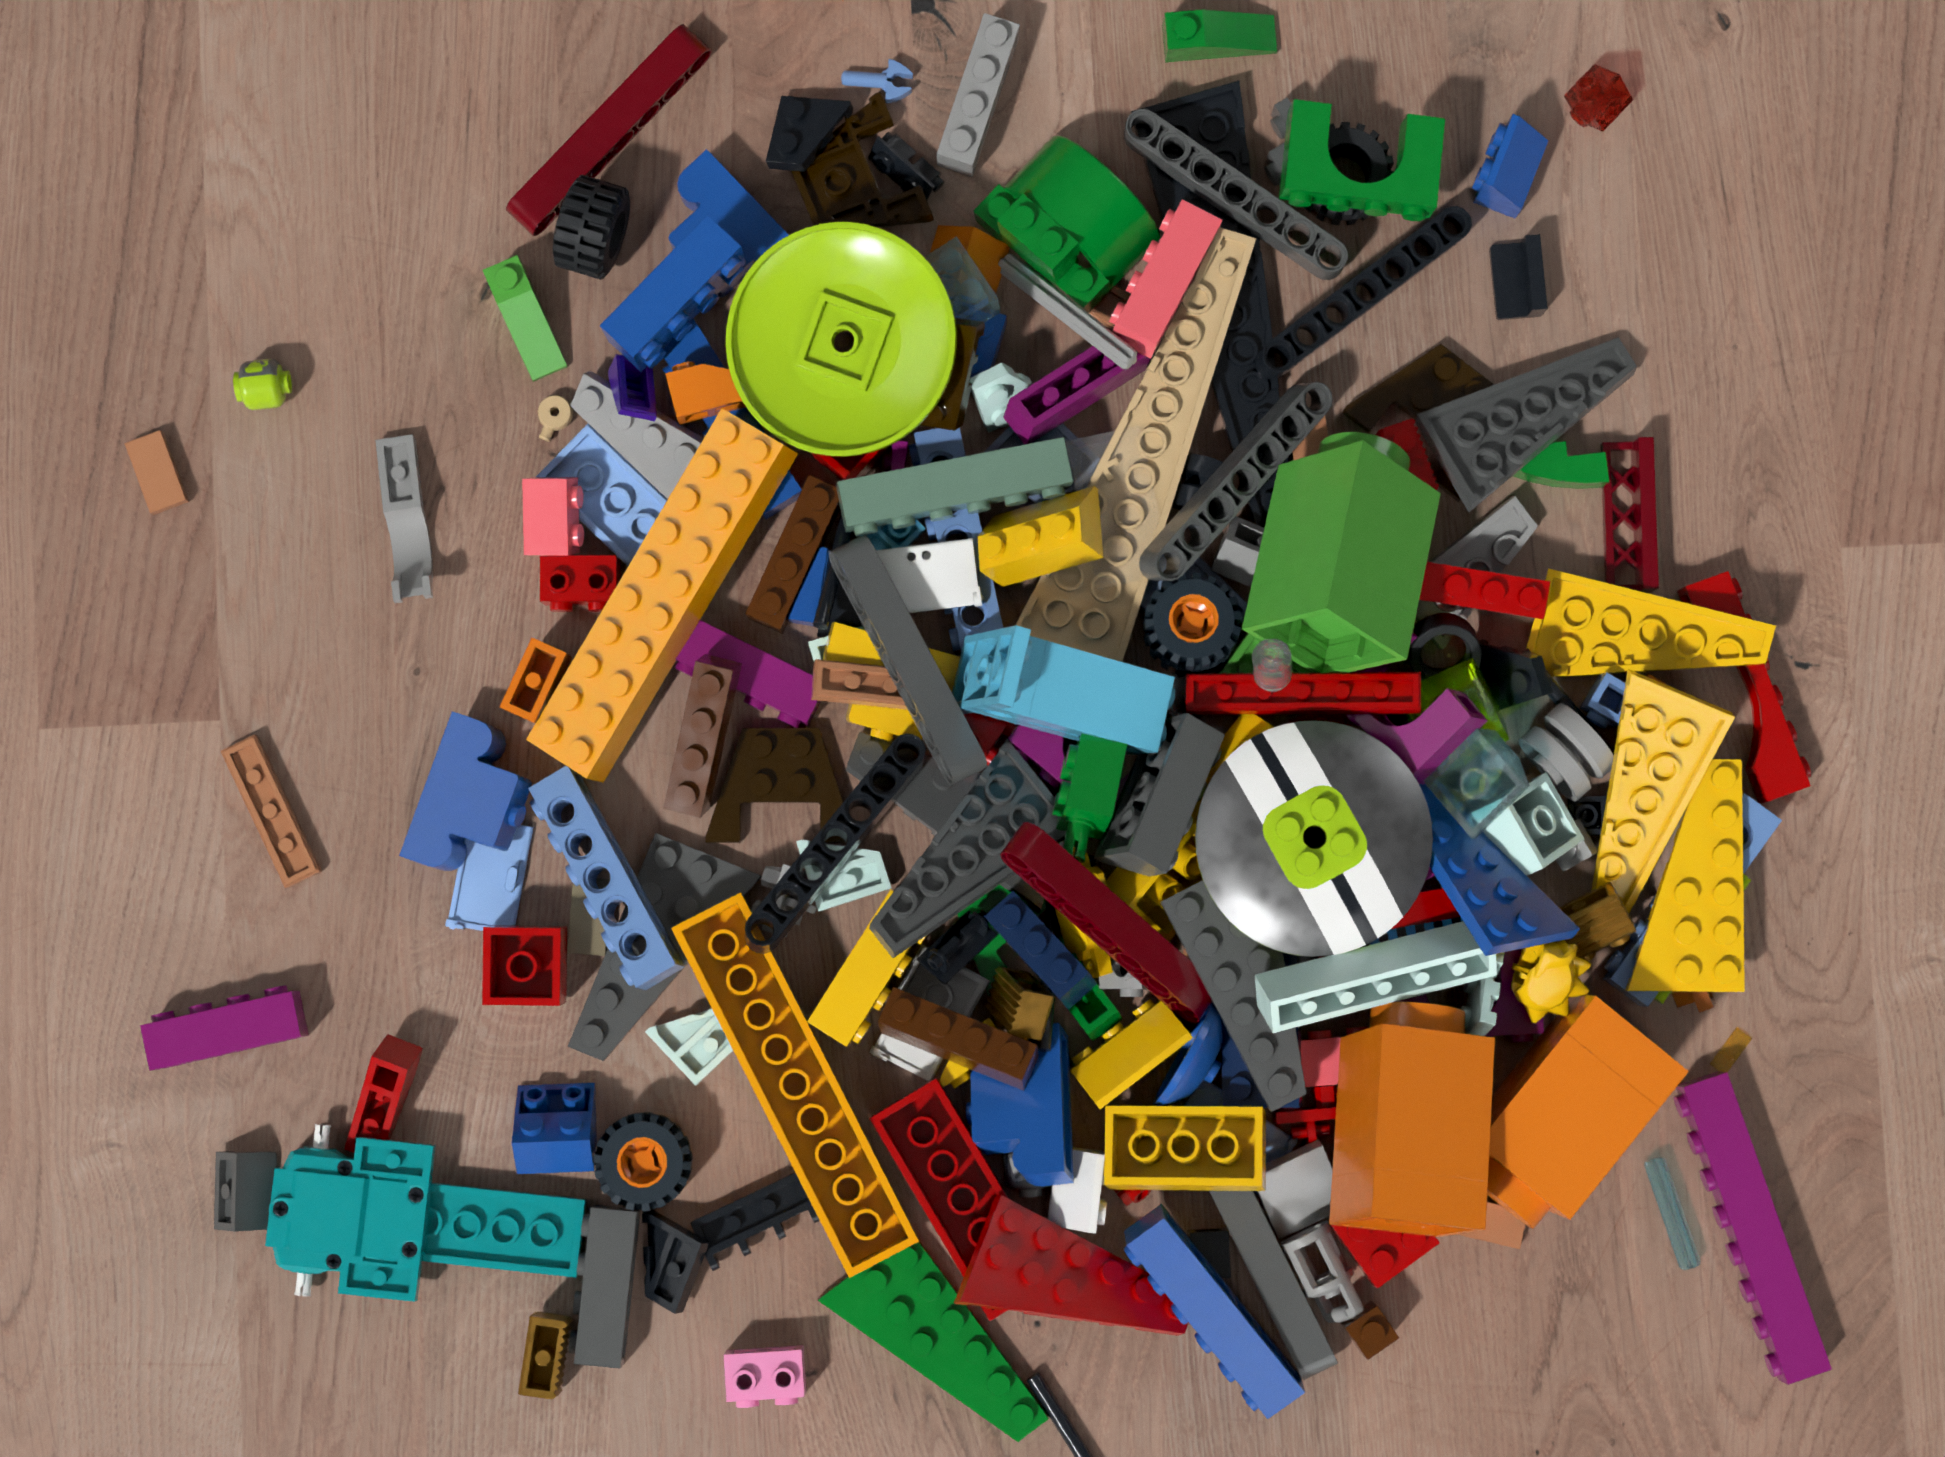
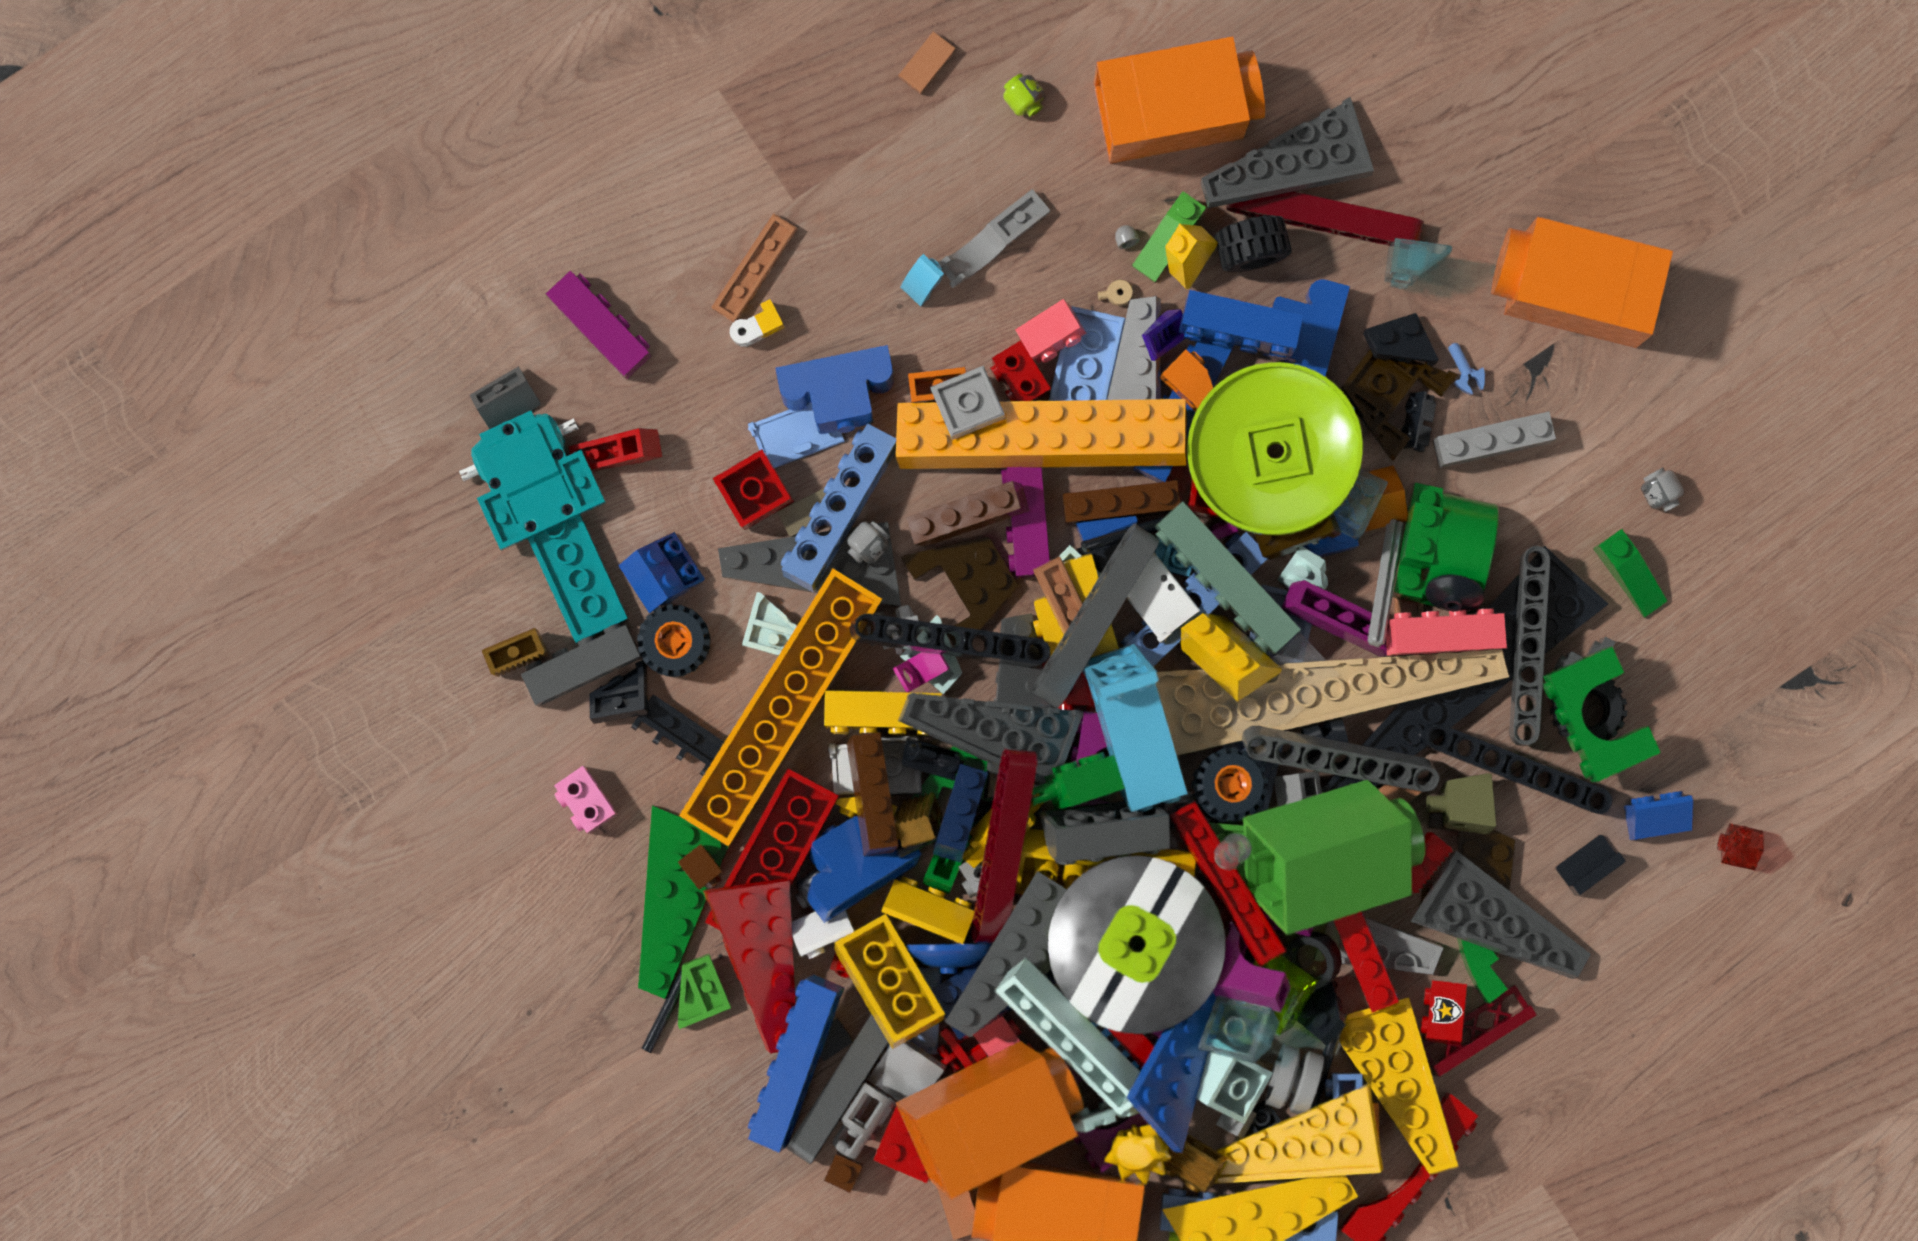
camera: 60 degrees right, 0 degrees up
none -> reddish brown brick [678,844,724,890]
none -> bright green wing [678,953,731,1029]
none -> leg [730,299,785,347]
none -> light grey head [847,521,889,564]
none -> dark pink bracket [893,652,949,693]
none -> medium azure slope [900,254,944,307]
none -> light grey tile [930,366,1005,440]
none -> orange container [1094,36,1265,164]
none -> light grey hinge [1115,225,1140,249]
none -> yellow slope [1165,224,1218,289]
none -> dark grey wing [1201,97,1374,208]
none -> clear light blue slope [1384,238,1452,289]
none -> red brick [1421,980,1467,1046]
none -> black dish [1425,574,1484,612]
none -> olive torso [1426,773,1496,834]

